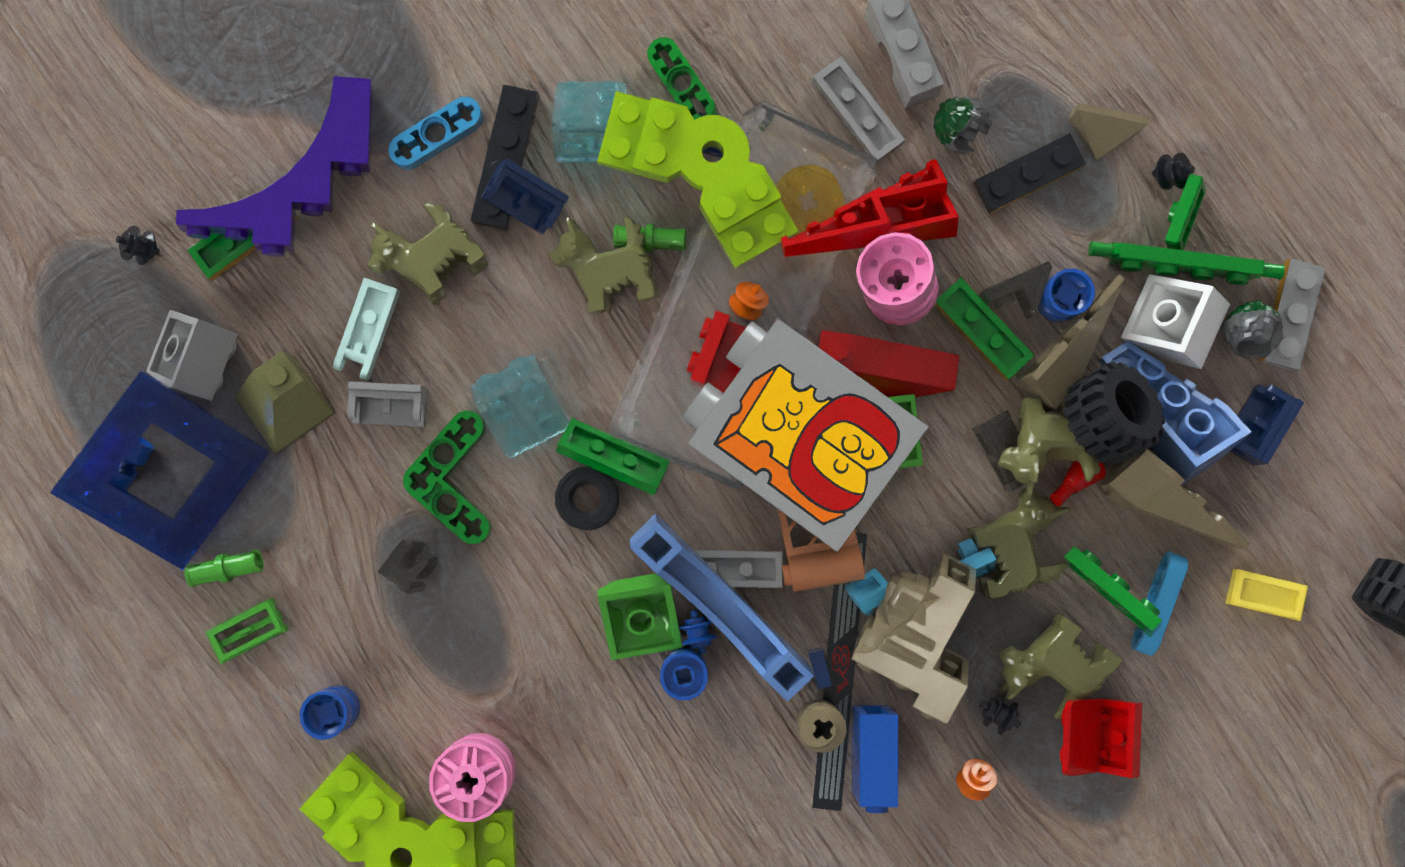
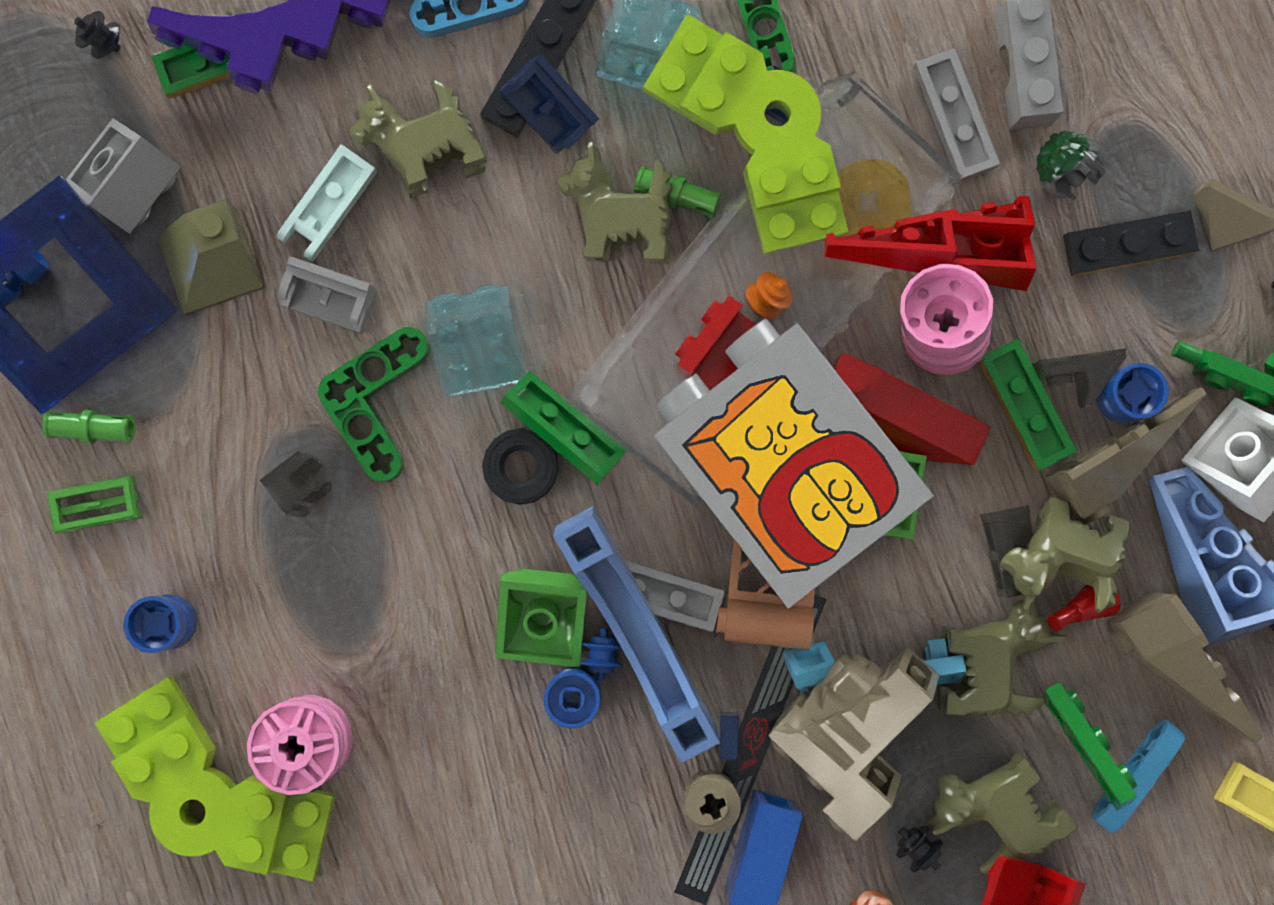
camera: 15 degrees right, 0 degrees up
black tyre [1064,362,1165,464] -> none

